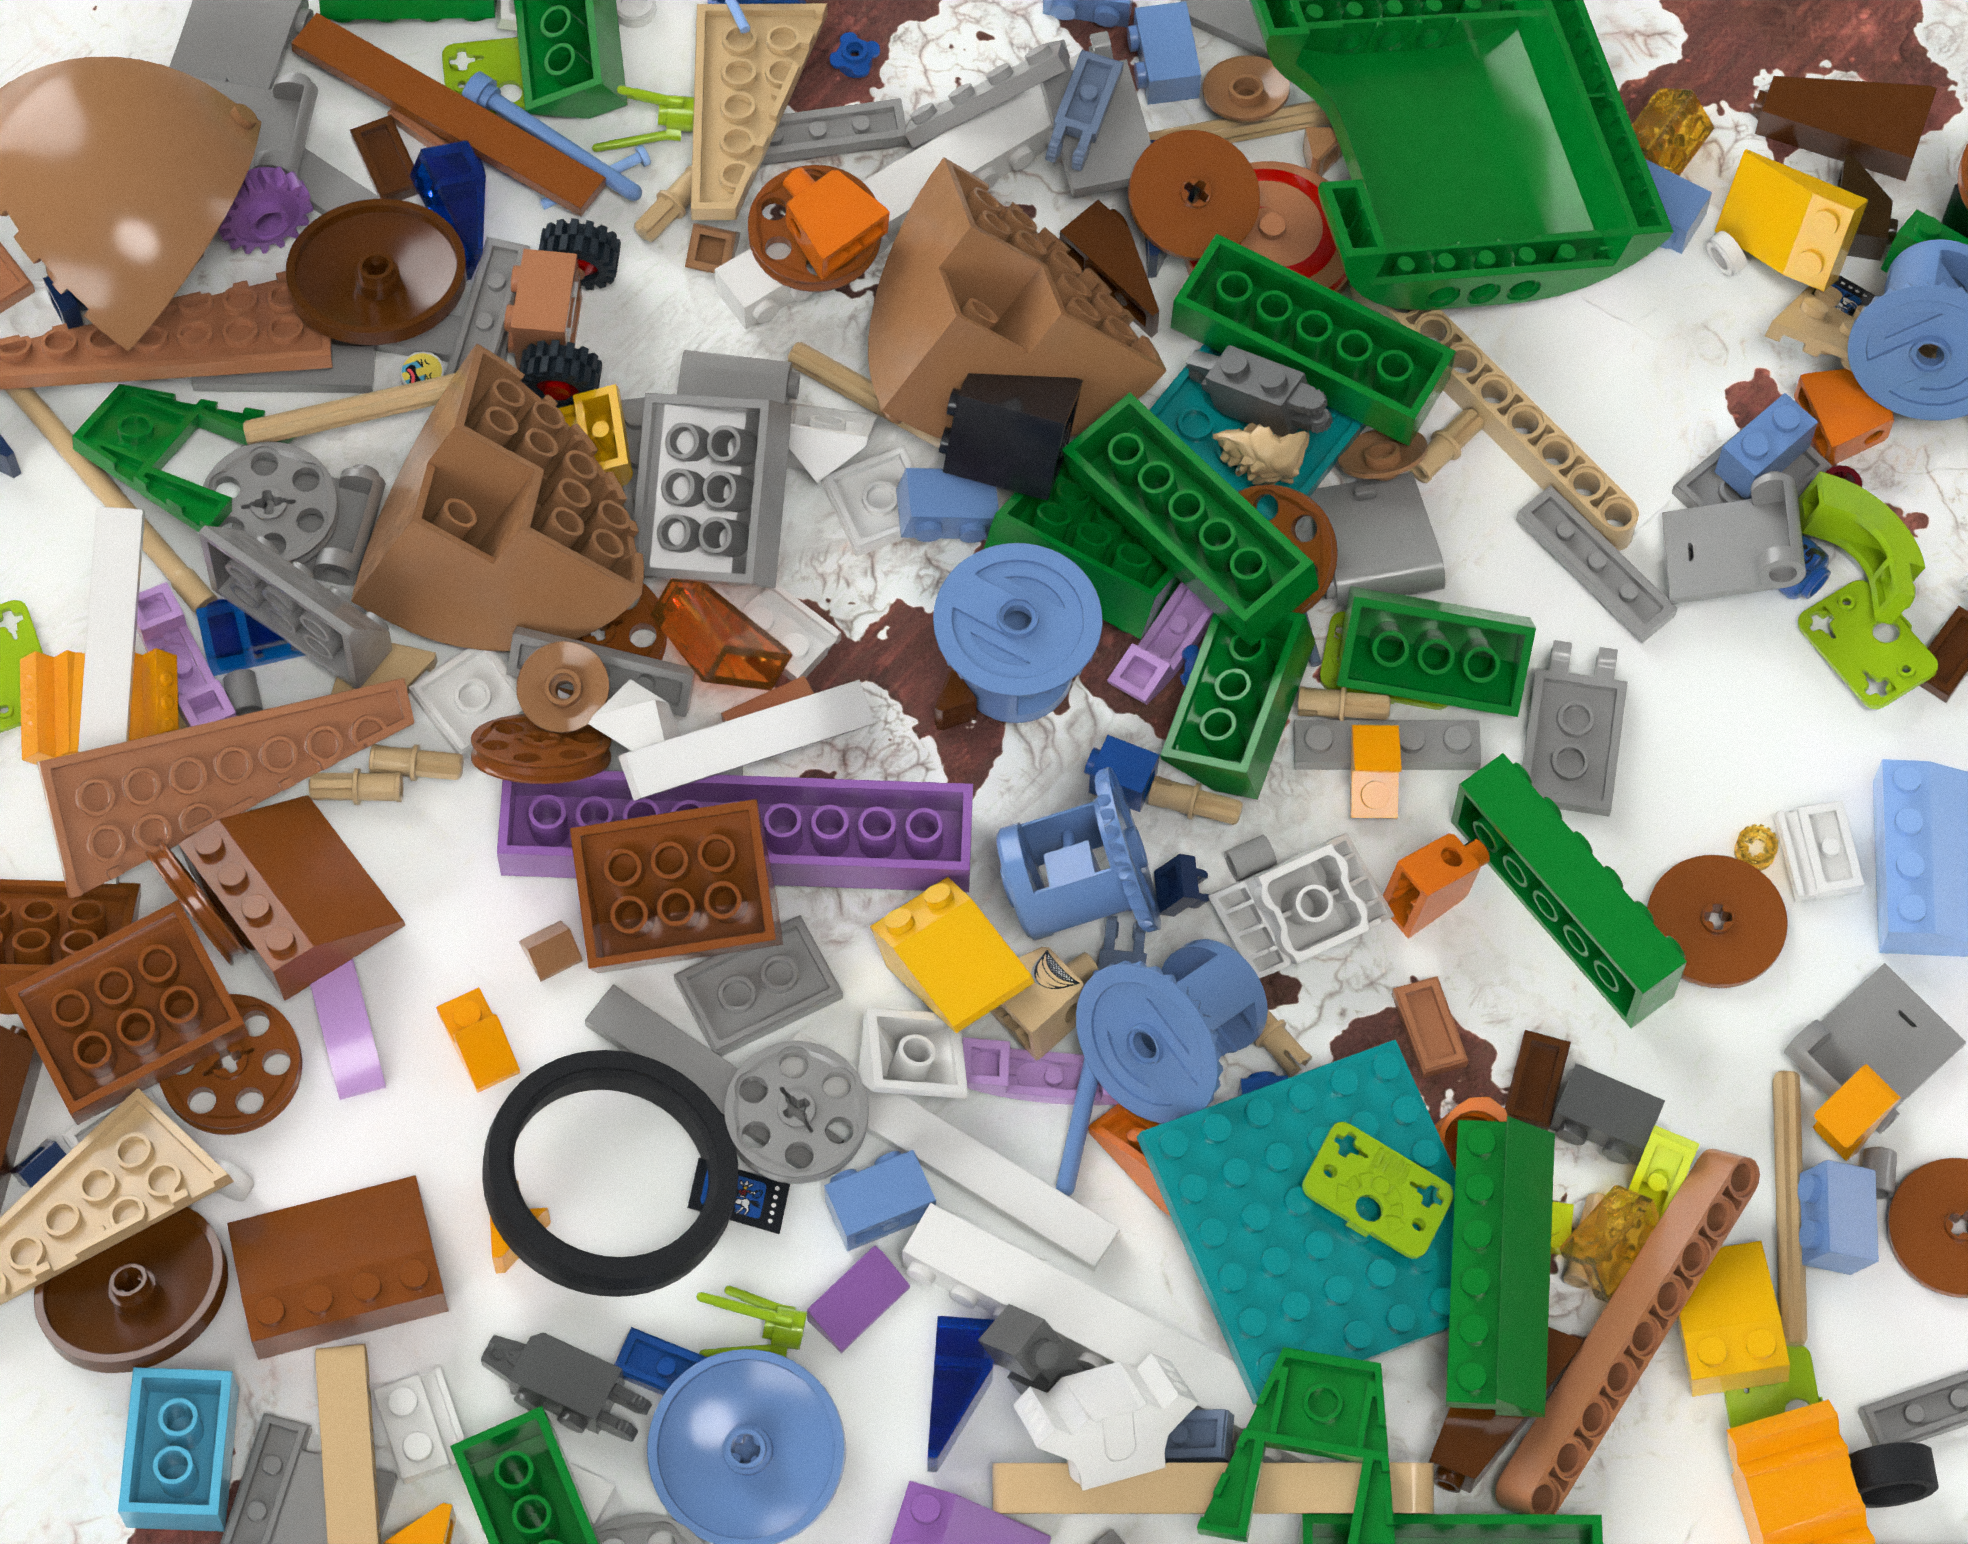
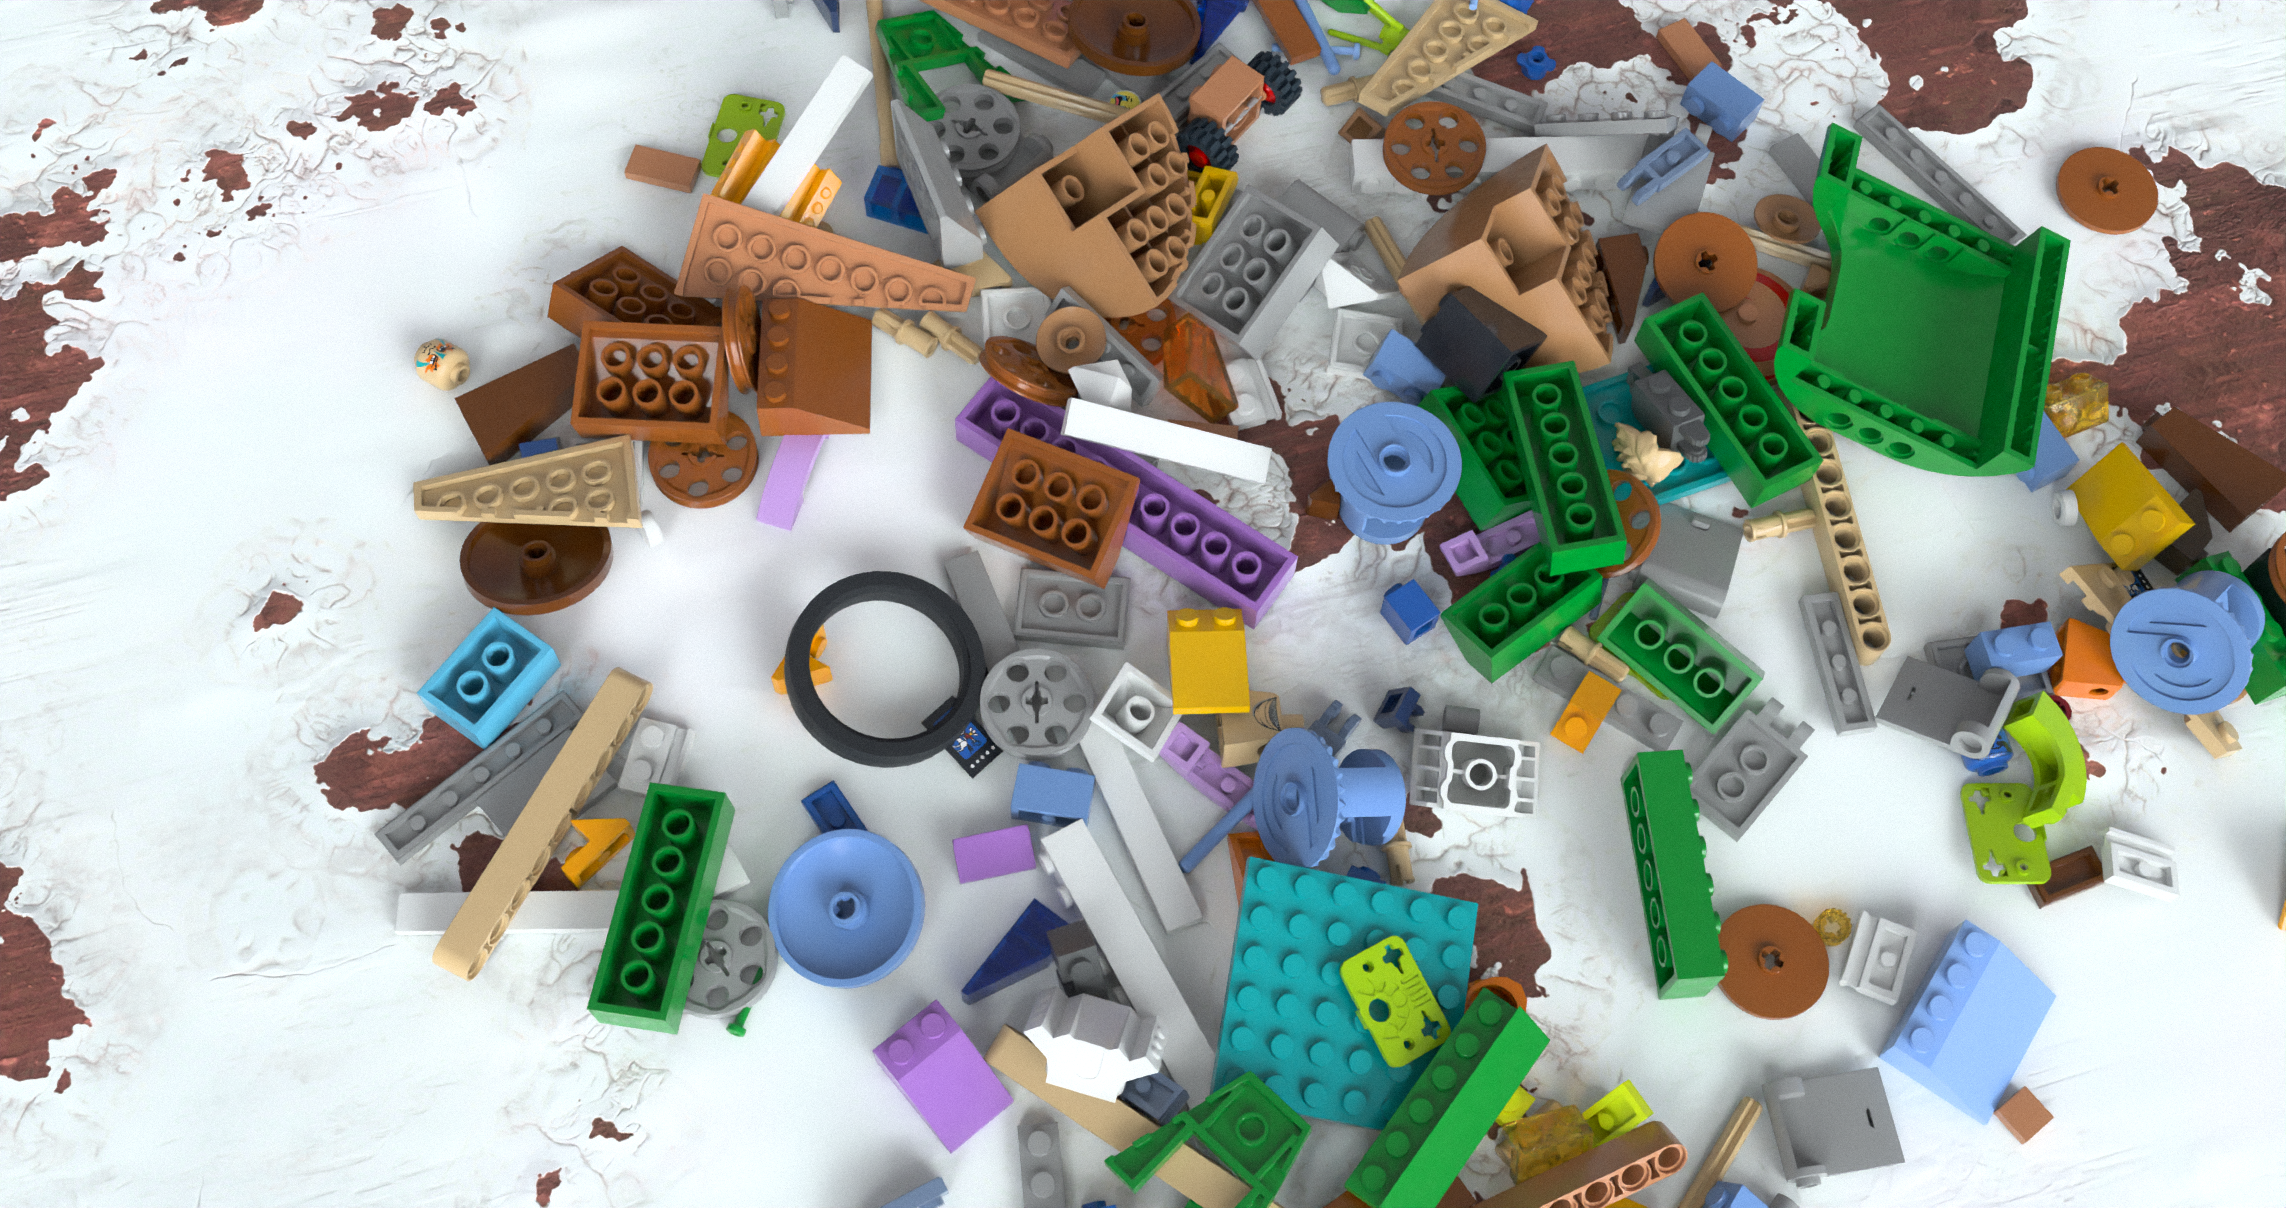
camera: 30 degrees right, 0 degrees up
lavender slope [137,582,237,727] -> none
light grey hinge [223,669,263,716] -> none
dark orange slope [227,1175,449,1360] -> none
light orange slope [436,987,521,1093] -> none
dark grey hinge [481,1332,652,1442] -> none
medium nougat slope [519,920,583,982] -> none
lime plant [696,1285,807,1357] -> none
orange torso [783,167,890,280] -> none
medium blue piece [996,767,1161,941] -> none
medium blue brick [1127,1,1201,105] -> none
tan axle [1148,775,1243,825] -> none
medium nougat dish [1338,430,1428,481] -> none
orange torso [1383,833,1490,939] -> none
nougat tile [1391,976,1468,1079] -> none
reddish brown tile [1505,1030,1571,1131] -> none
dark grey brick [1549,1063,1665,1166] -> none
light orange slope [1812,1064,1901,1161] -> none

